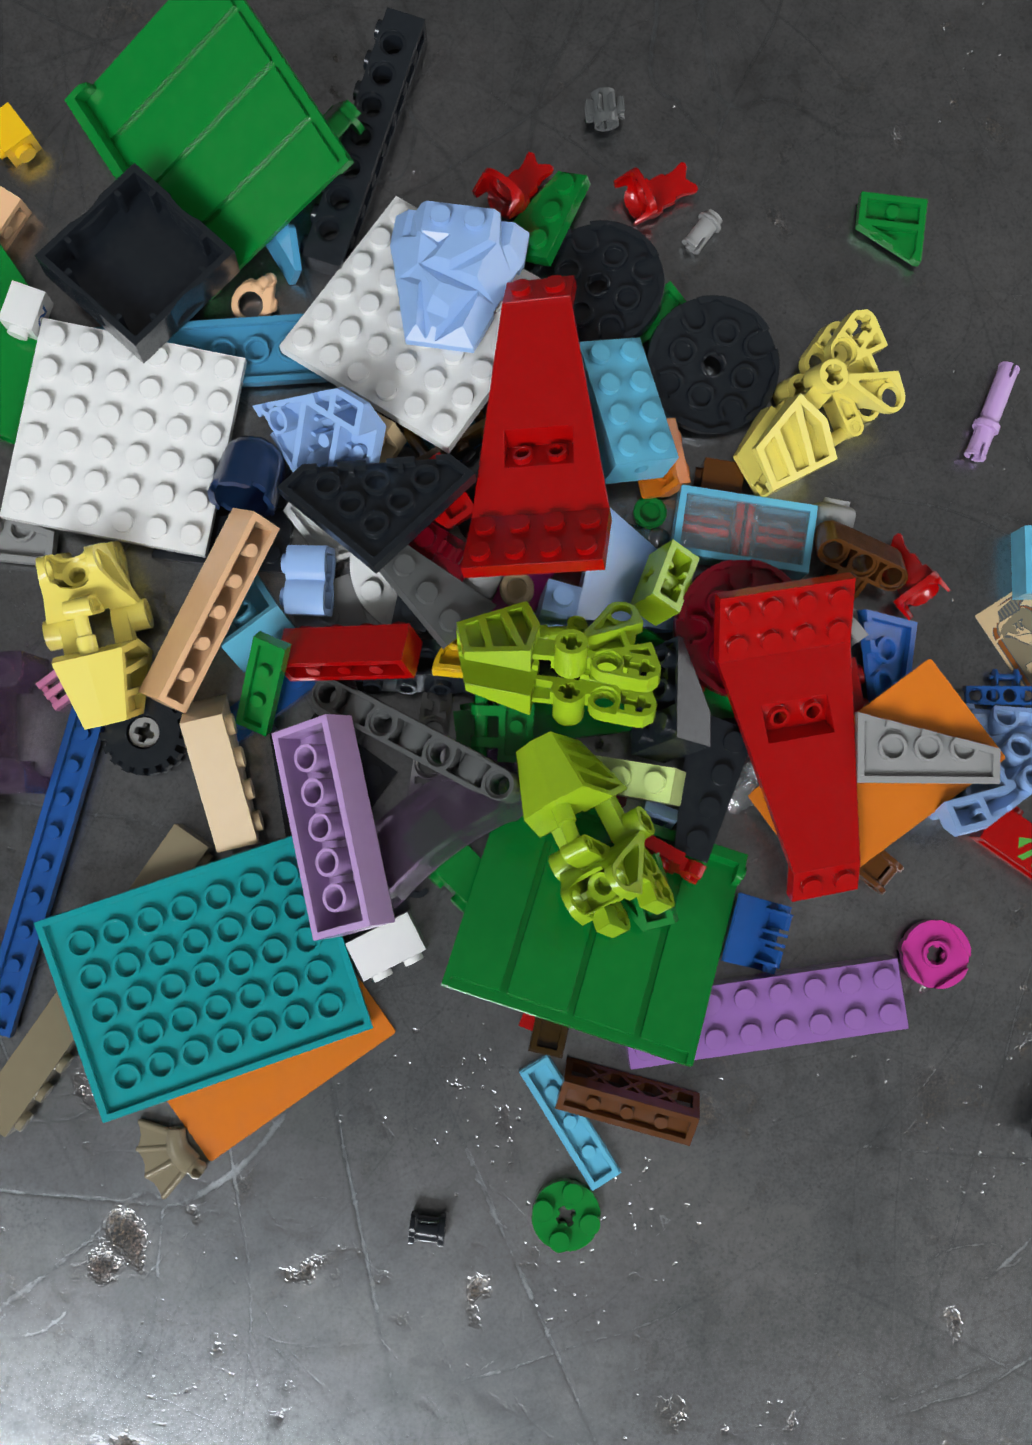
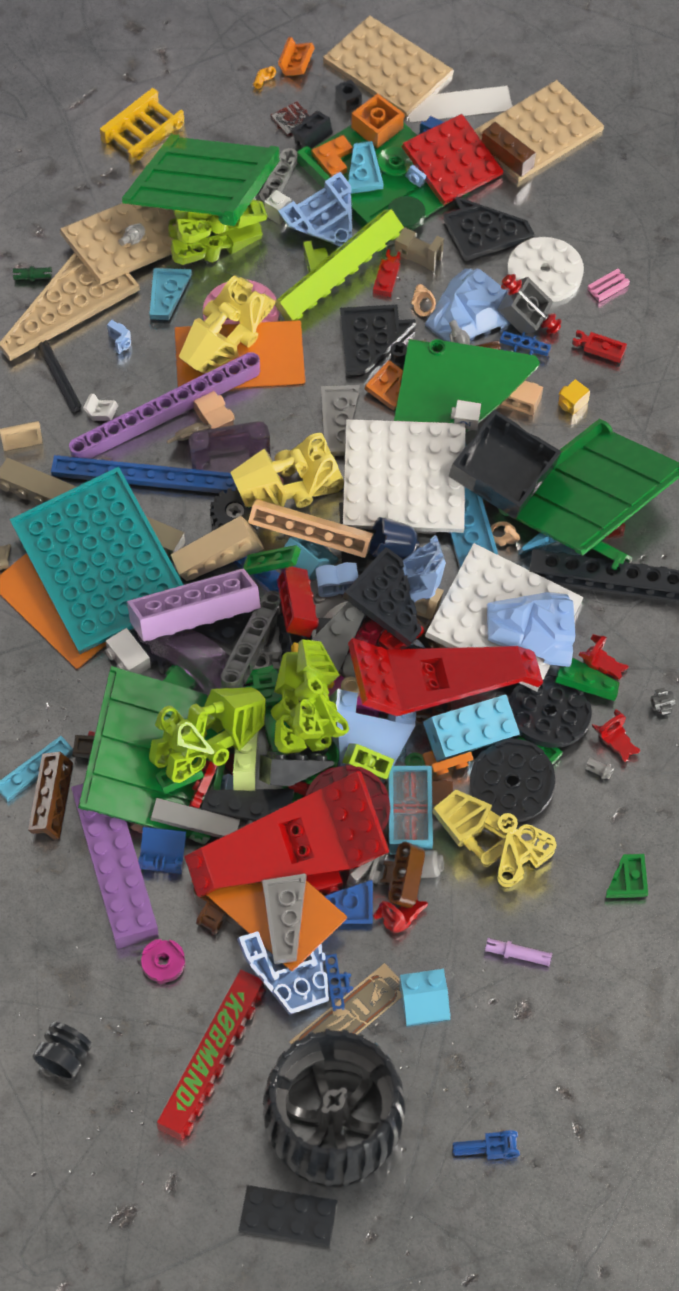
camera: 80 degrees right, 25 degrees down
none -> light grey tile [151,798,240,838]

